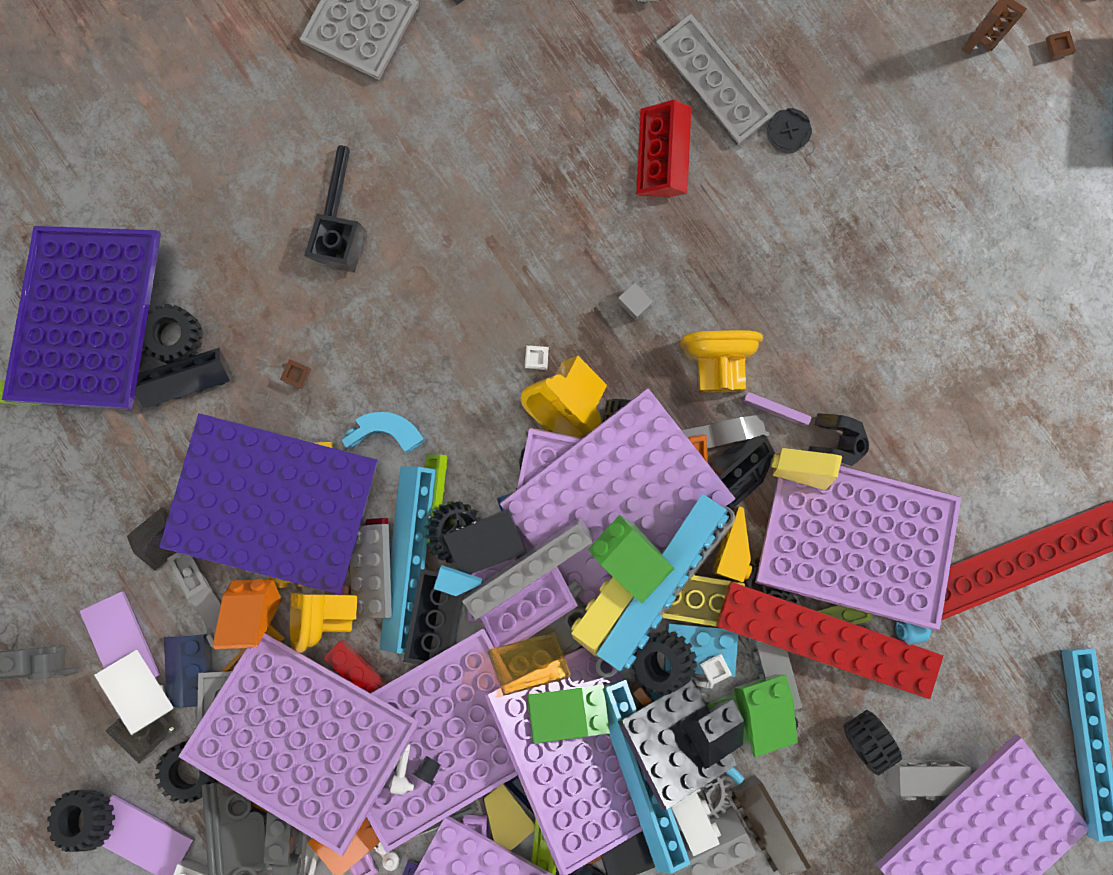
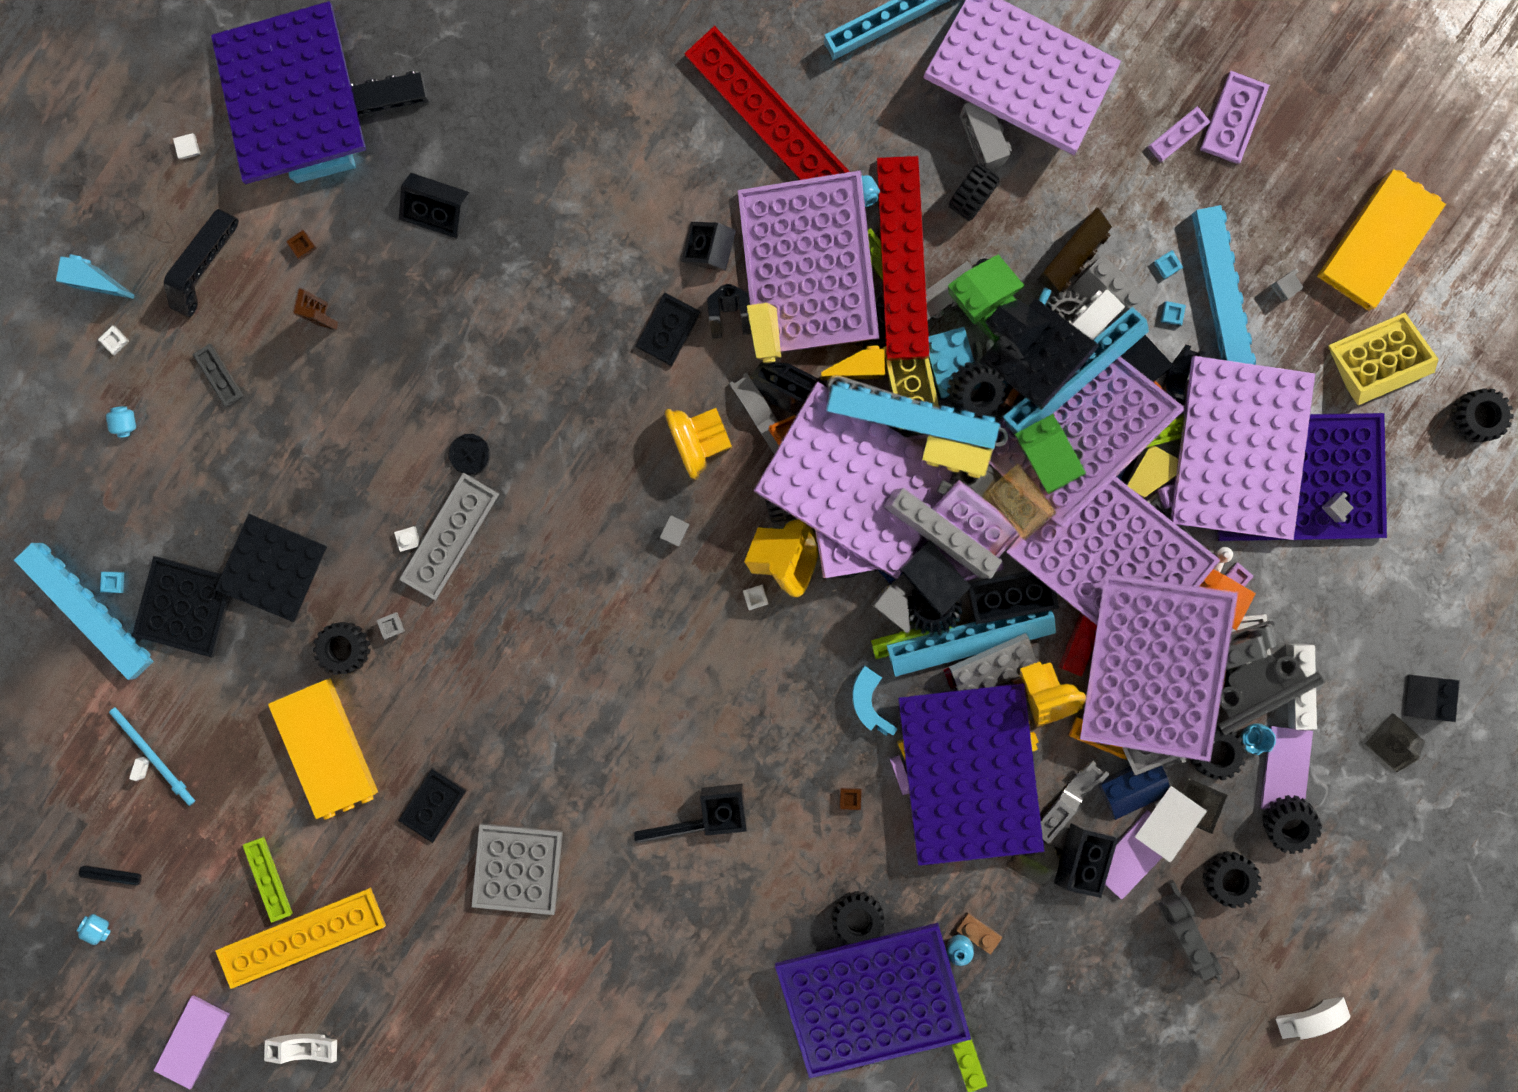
camera: 110 degrees left, 5 degrees up
black brick [135,348,230,409] -> none
orange slope [213,579,282,649] -> none
white piece [389,744,414,795] -> none
black piece [412,756,441,786] -> none
medium azure tile [434,565,483,596] -> none
bright green slope [588,515,675,604] -> none
red slope [636,99,691,197] -> none
white tile [700,653,732,686] -> none
lavender tile [742,392,811,427] -> none
none -> white plate [394,526,421,552]
none -> black slope [399,173,470,239]
none -> black tile [635,292,701,367]
none -> black slope [681,222,736,271]
none -> light grey slope [871,585,910,633]
none -> lavender beam [889,755,909,795]
none -> medium azure head [946,935,974,966]
none -> medium nougat plate [956,912,1002,955]
none -> black slope [1054,823,1118,898]
none -> black tyre [1203,851,1262,908]
none -> medium azure hair [1240,723,1276,755]

